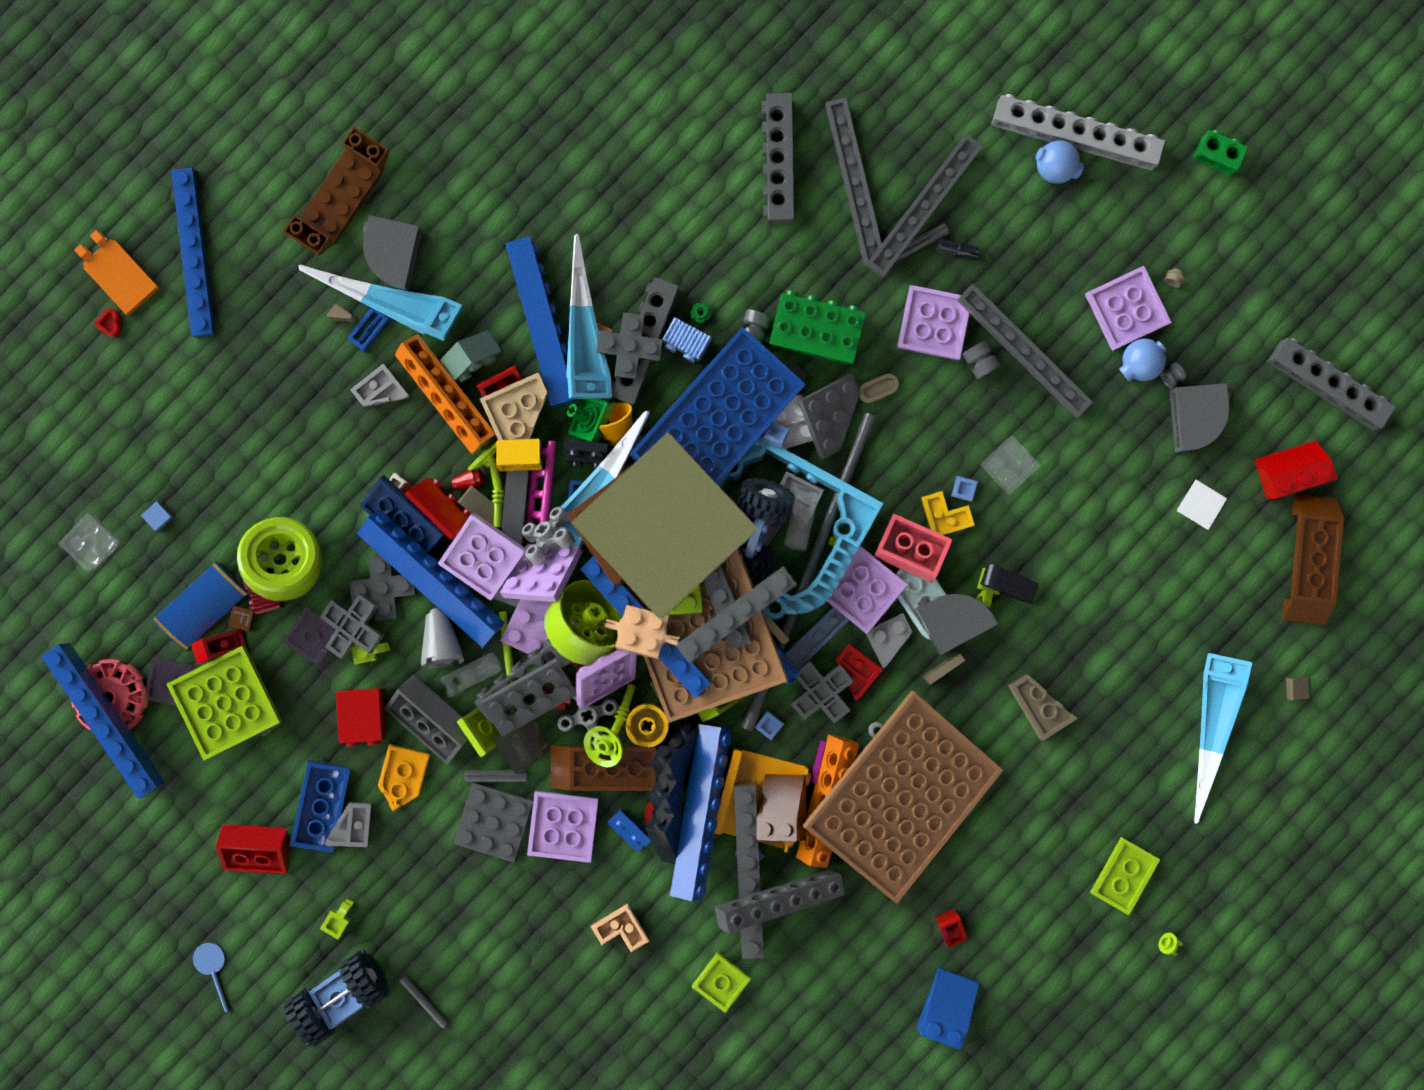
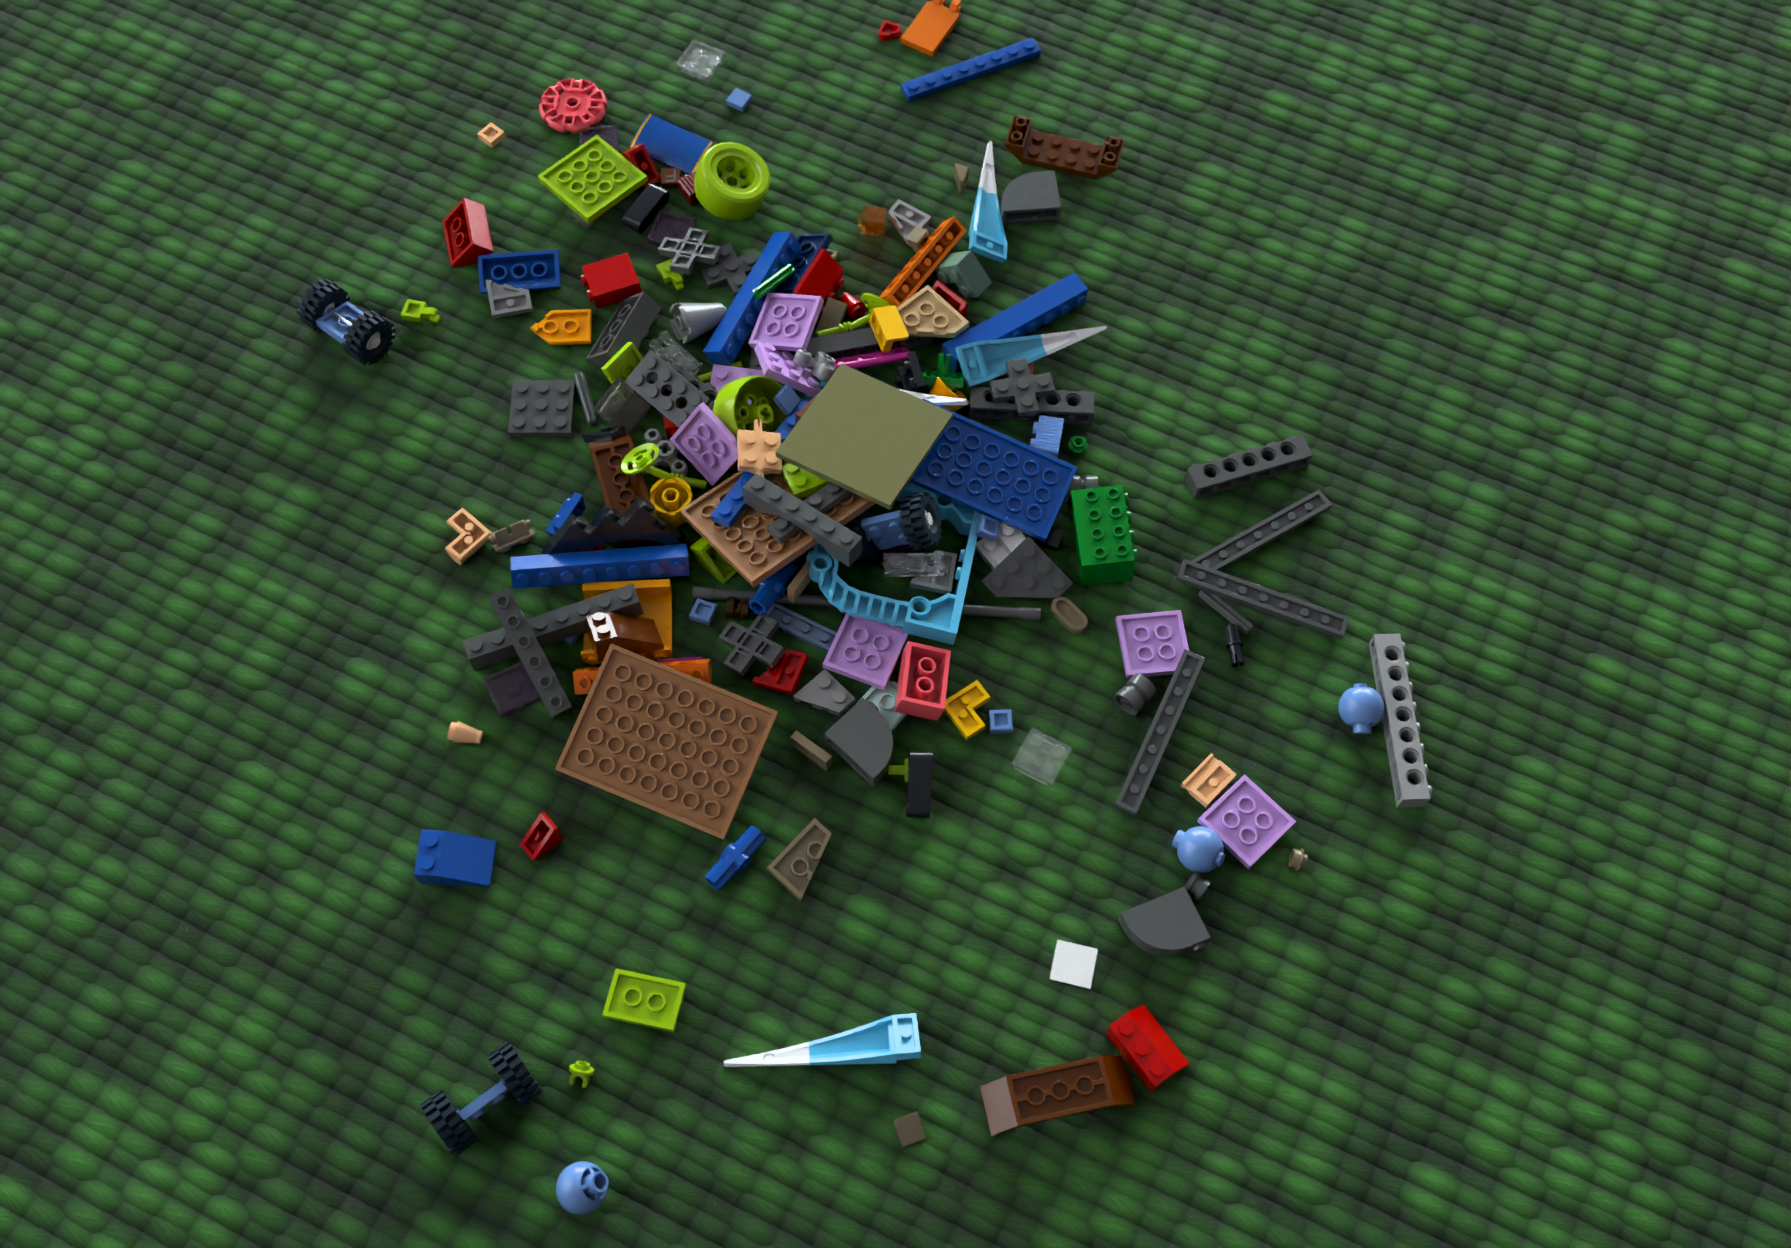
camera: 70 degrees right, 25 degrees down
blue brick [41,643,166,799] -> none
medium blue piece [193,942,229,1012] -> none
blue tile [347,308,391,352] -> none
dark grey bar [400,975,449,1029] -> none
lavender plate [527,790,599,863] -> none
lime plate [692,951,751,1013] -> none
green brick [1192,130,1248,176] -> none
dark grey brick [1267,338,1396,430] -> none
none -> black plate [420,1041,543,1157]
none -> light nougat cone [447,721,483,744]
none -> light nougat plate [477,122,506,148]
none -> clear purple tile [483,662,542,718]
none -> dark tan hinge [489,519,536,553]
none -> medium blue brick [556,1161,608,1215]
none -> black tile [583,427,626,442]
none -> black beam [622,183,670,234]
none -> blue piece [704,825,766,891]
none -> dark brown wheel [726,597,751,620]
none -> green axle [752,264,795,299]
none -> medium blue tile [773,384,801,415]
none -> clear orange brick [858,206,887,236]
none -> dark tan slope [906,226,929,253]
none -> light nougat plate [1181,753,1237,808]

